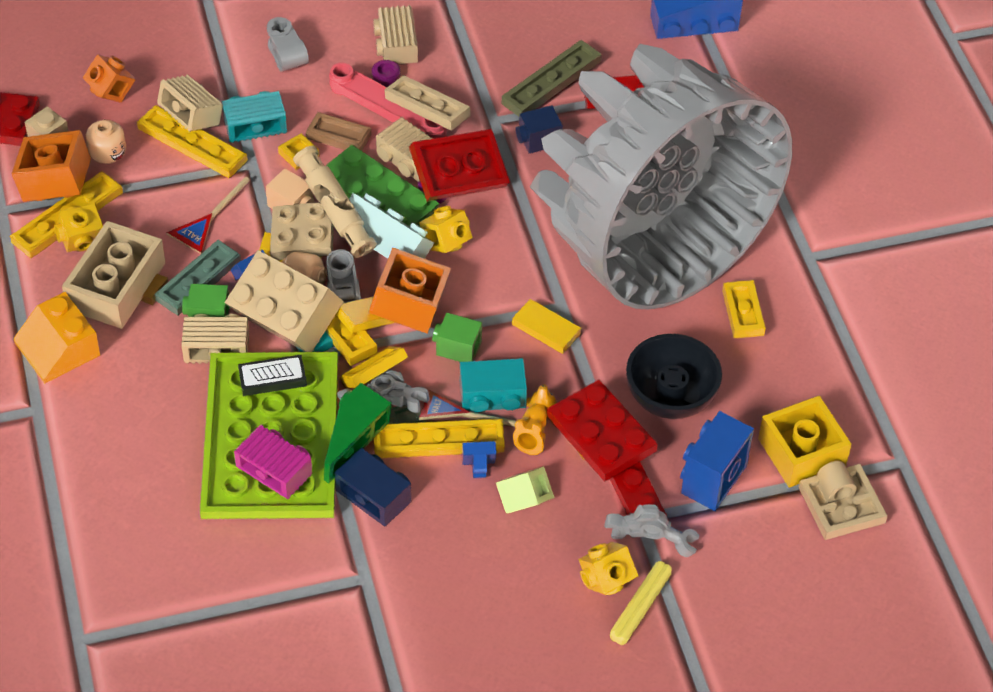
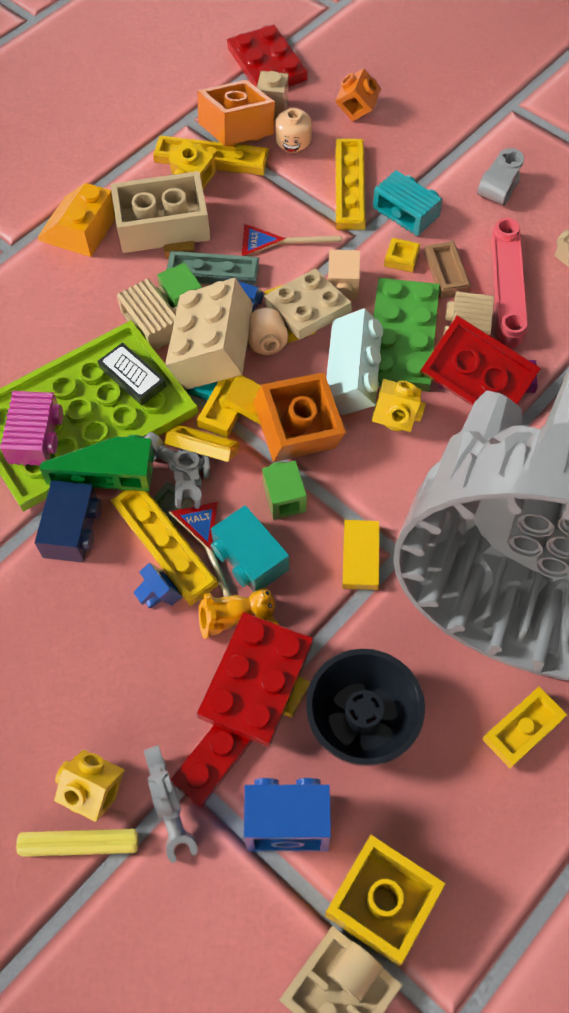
camera: 60 degrees right, 10 degrees up
tan brick [157,75,223,132] -> none
tan piece [293,146,377,258] -> none
light grey piece [326,249,361,303] -> none
magenta tile [372,60,400,87] -> none
tan plate [385,75,471,131] -> none
yellowish green panel [496,466,555,513] -> none

